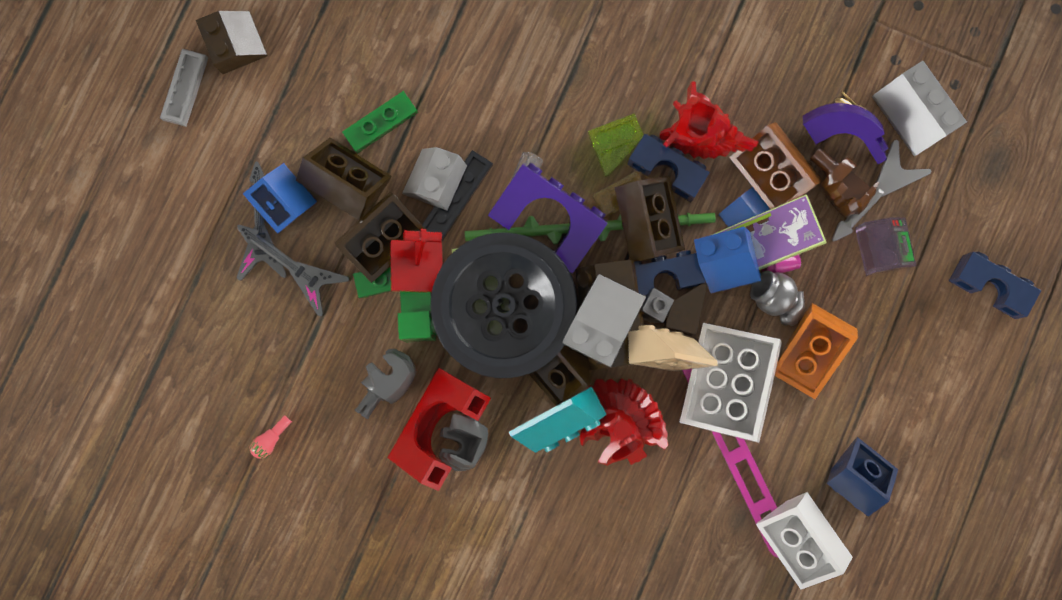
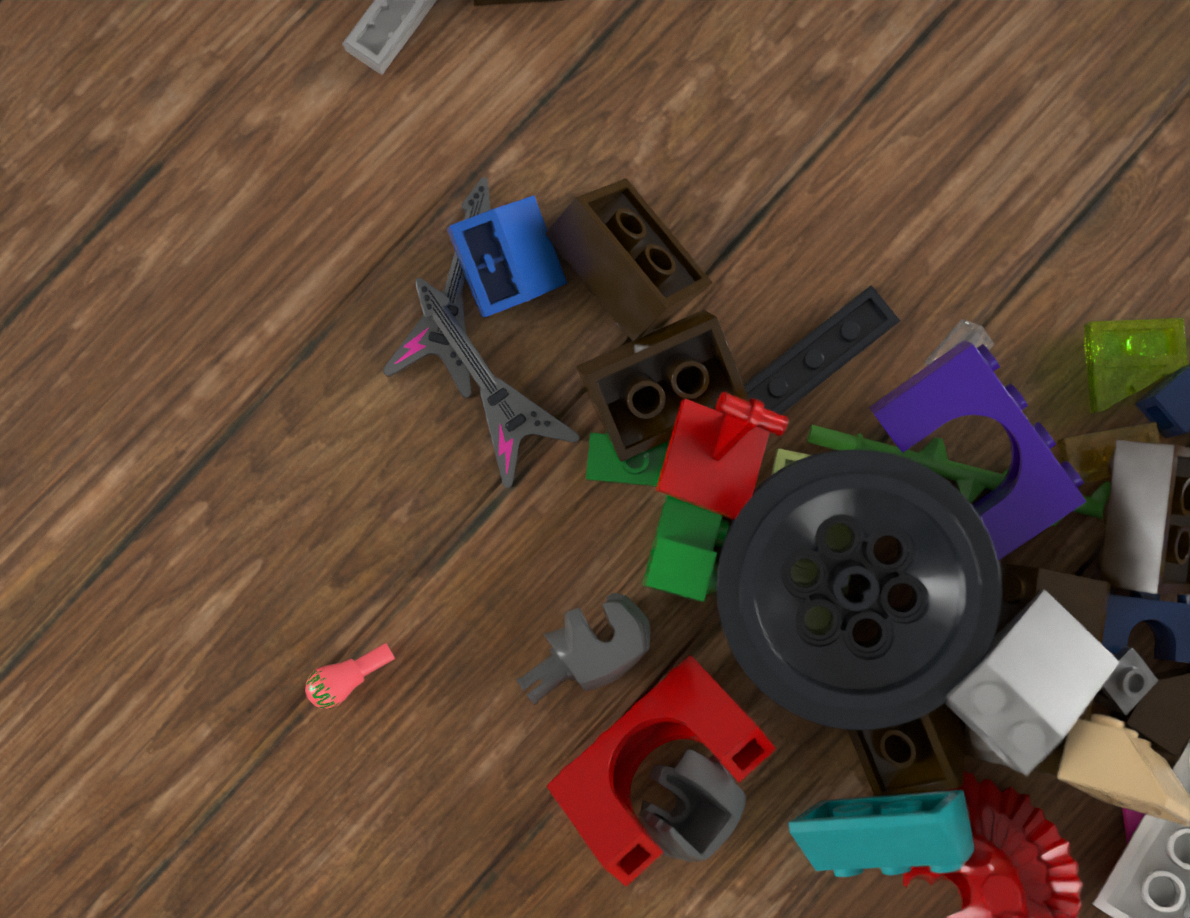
camera: 10 degrees right, 0 degrees up
green plate [342,91,418,154] -> none
light grey slope [402,147,467,210] -> none

